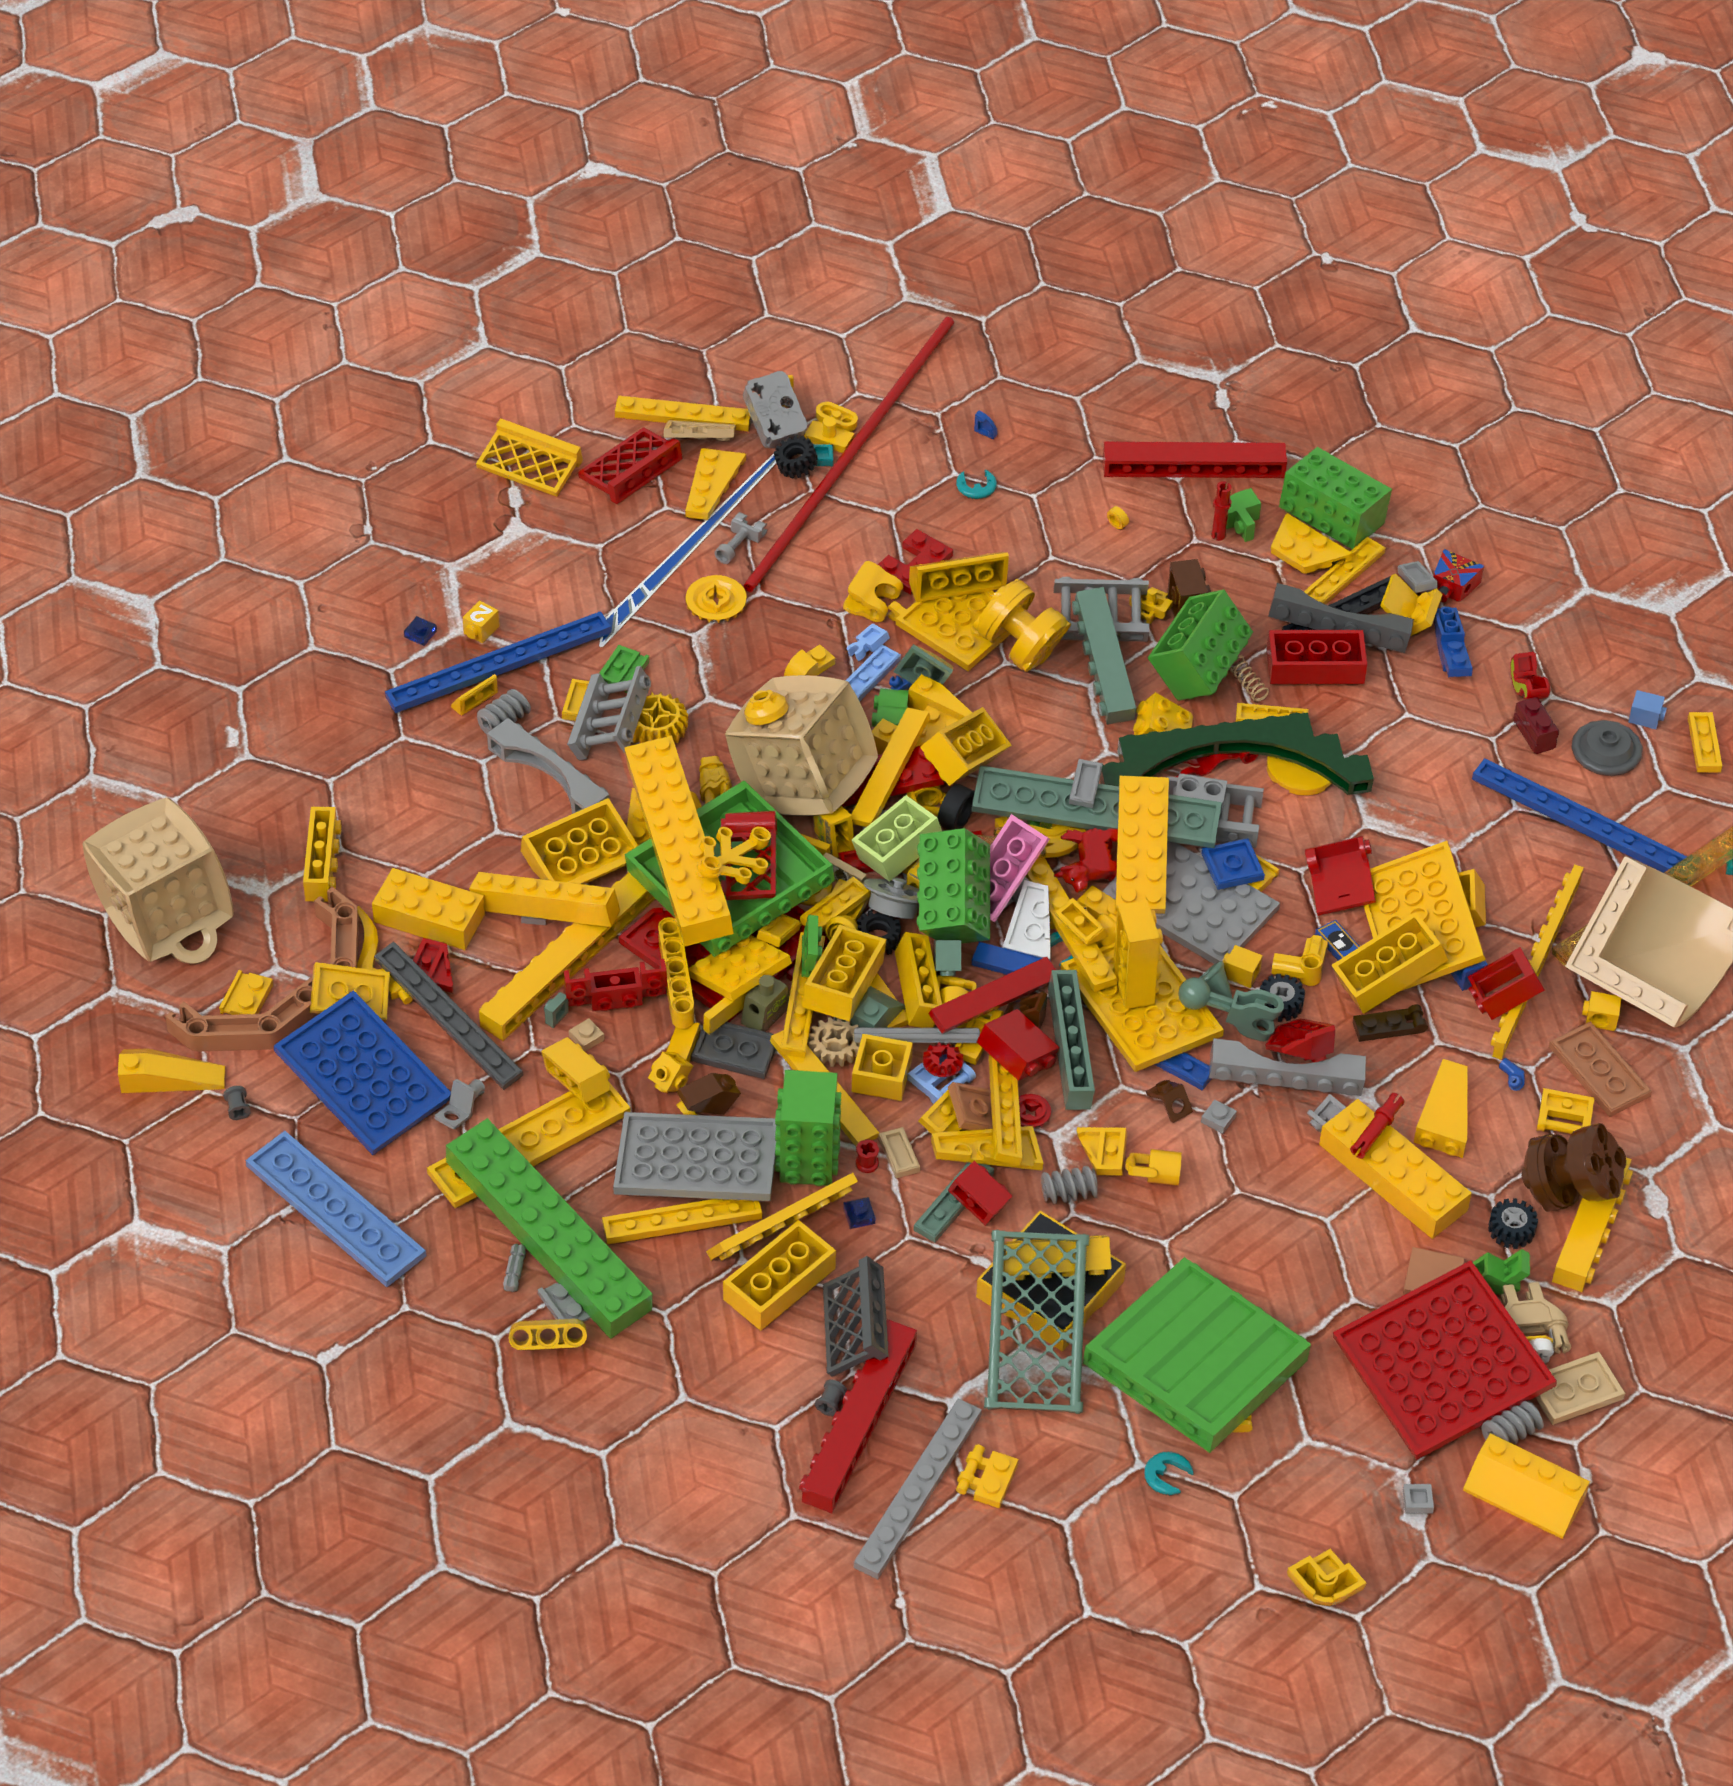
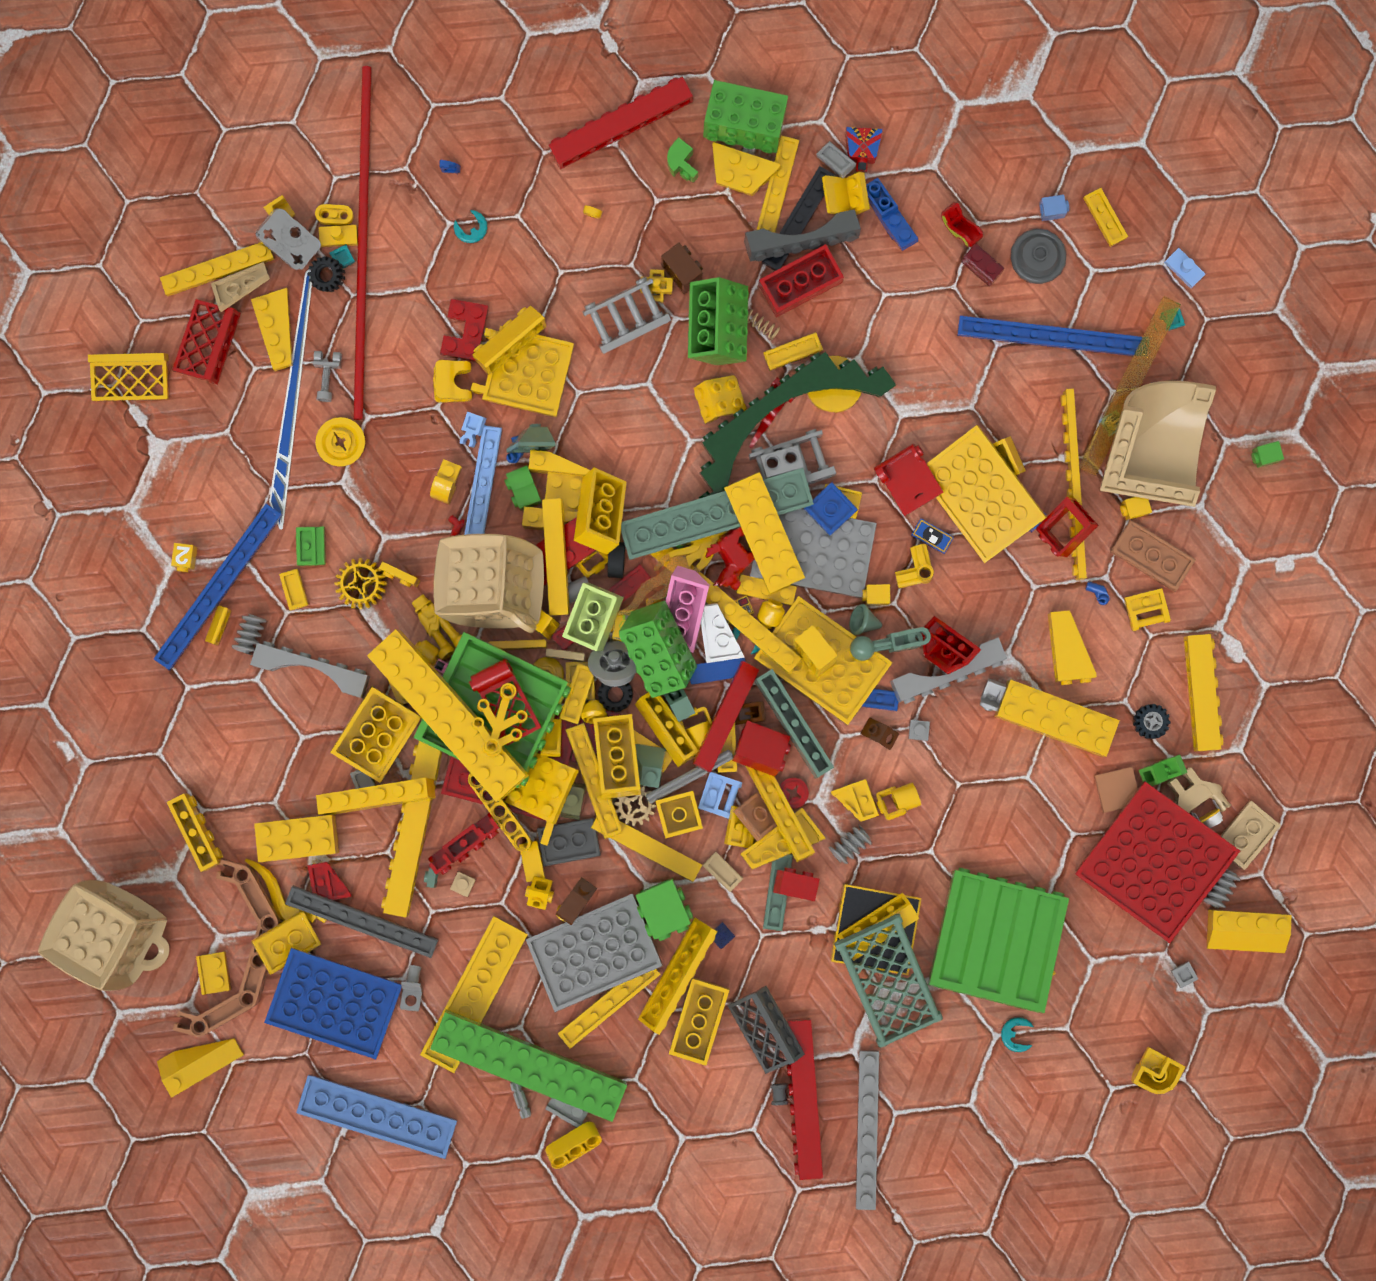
camera: 25 degrees left, 35 degrees up
dark grey bush [223,1086,251,1120] -> none
clear blue plate [404,616,437,646] -> none
yellow brick [541,1037,611,1104] -> none
light grey fence [567,666,651,760] -> none
yellow piece [744,690,789,725] -> none
bright green plate [801,915,822,977] -> none
red bush [856,1139,879,1173] -> none
red gear [923,1042,964,1077] -> none
yellow plate [956,1444,1018,1509] -> none
yellow piece [973,579,1071,672] -> none
yellow slope [1054,898,1108,946] -> none
light grey tile [1069,759,1103,808] -> none
sand green brick [1072,587,1136,724] -> none
red pin [1211,481,1232,541] -> none
black wheel [1260,974,1305,1022] -> none
yellow brick [1331,912,1448,1014] -> none
red pin [1350,1093,1405,1159] -> none
dark brown plate [1353,1004,1428,1042] -> none
reddish brown piece [1522,1123,1626,1212] -> none
none -> yellow plate [379,561,420,588]

